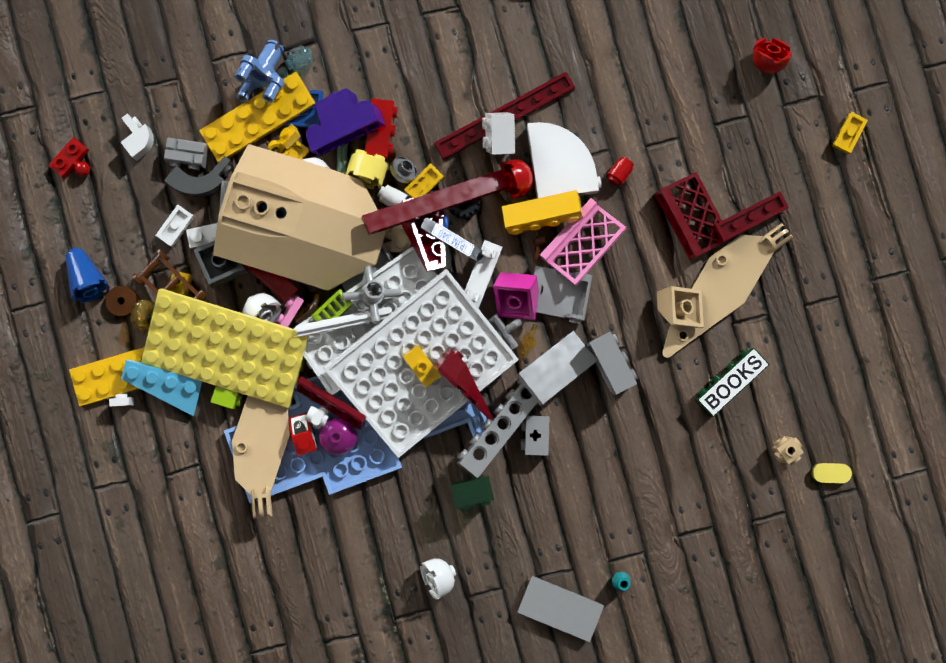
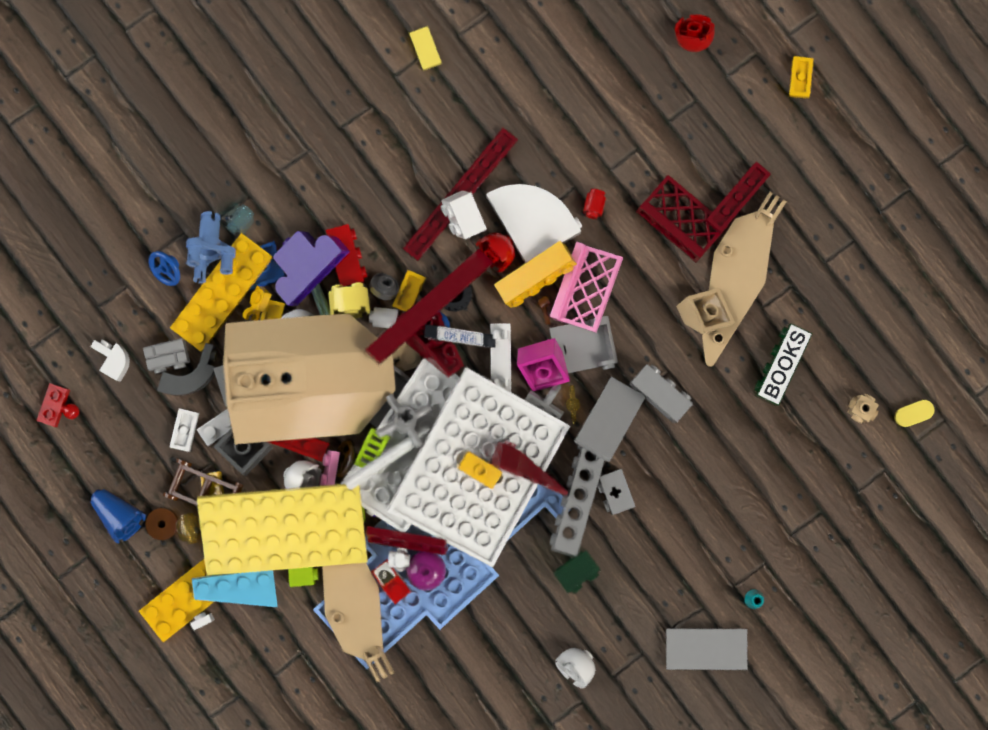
camera: 15 degrees left, 0 degrees up
none -> blue piece [149,251,180,286]

